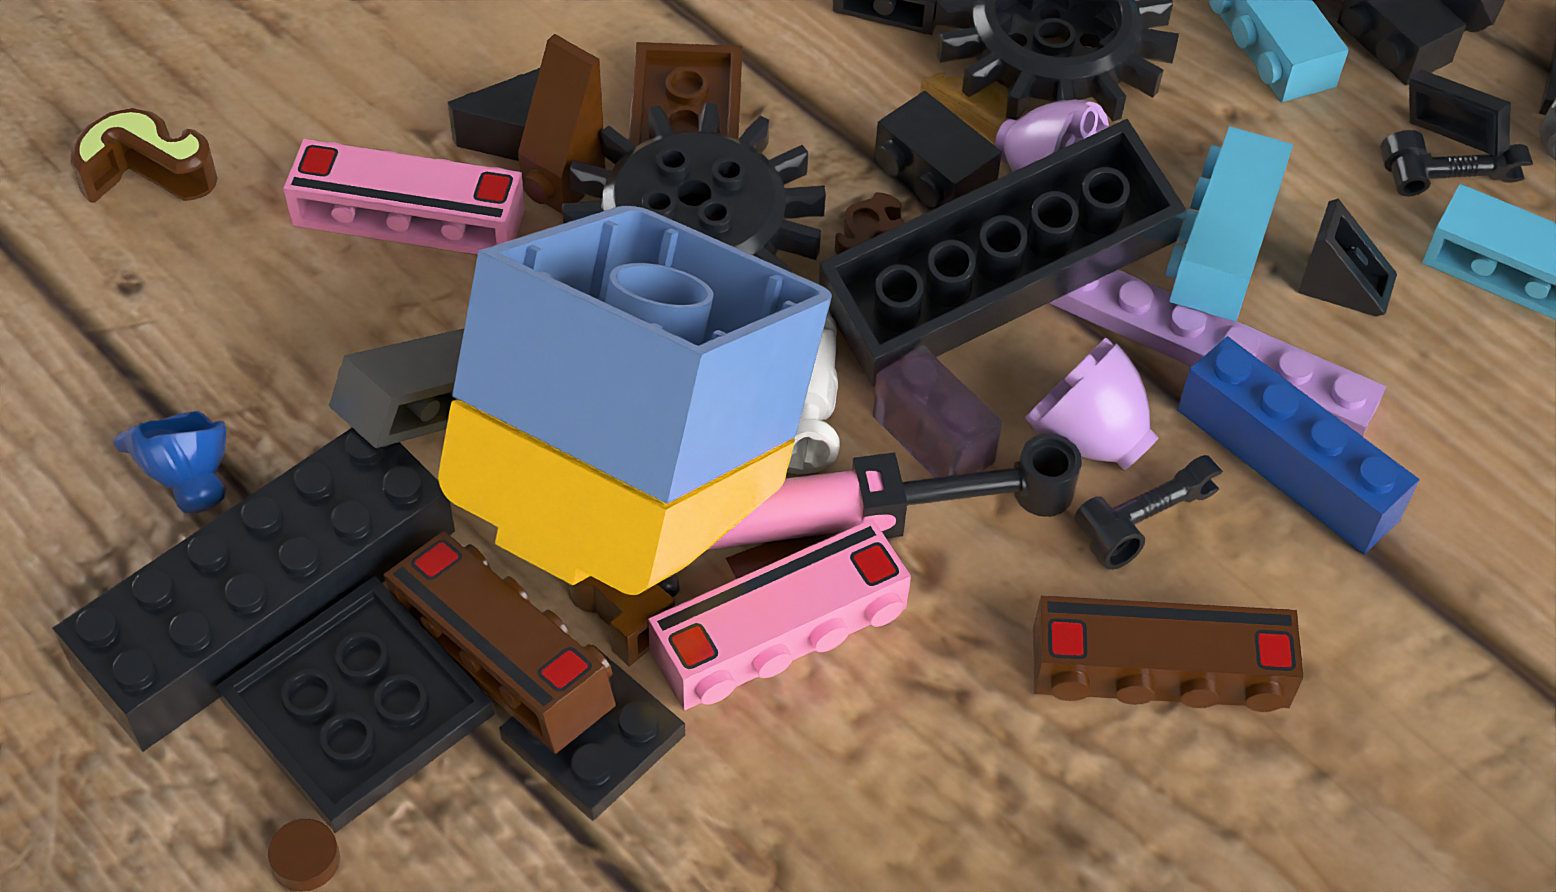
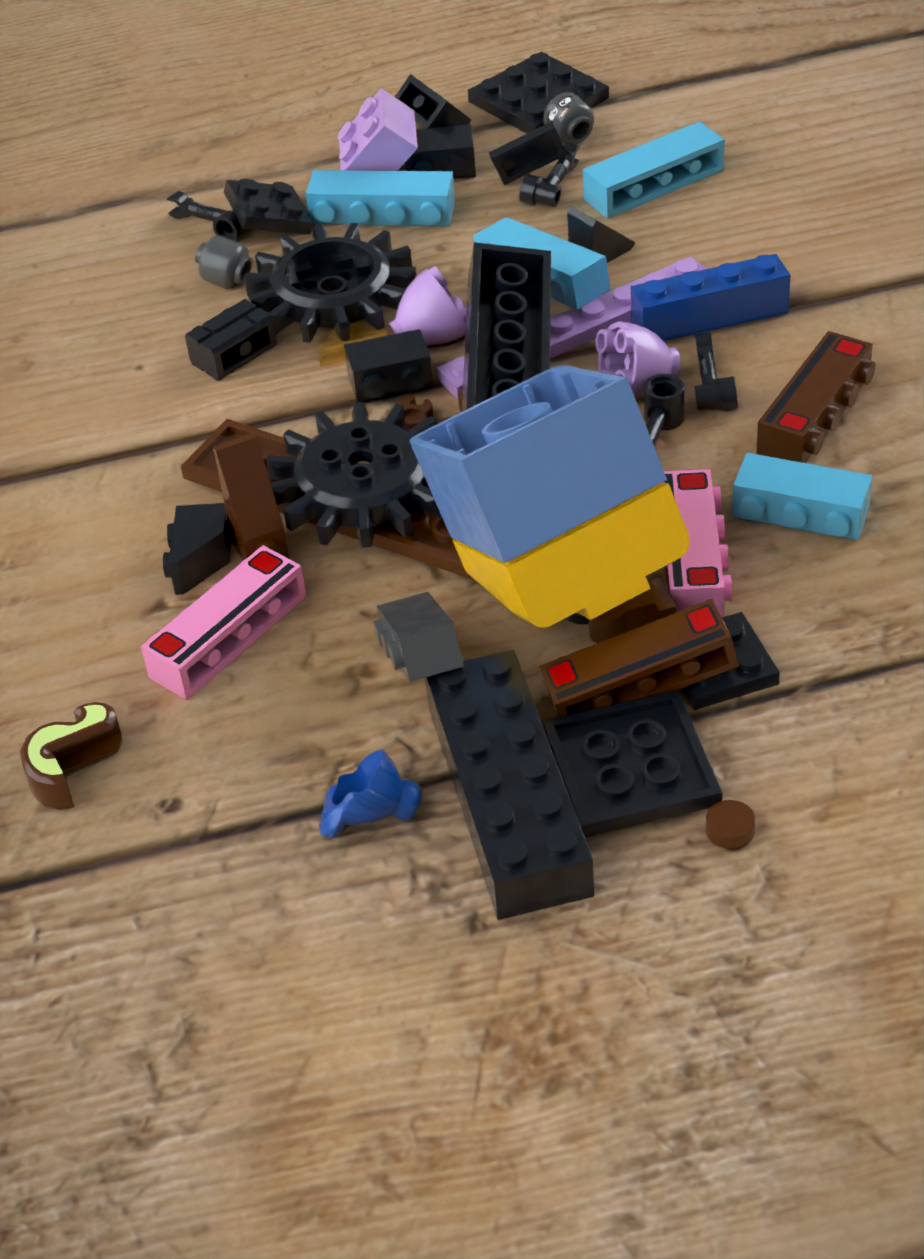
camera: 55 degrees left, 10 degrees down
none -> medium azure brick [732,453,873,541]

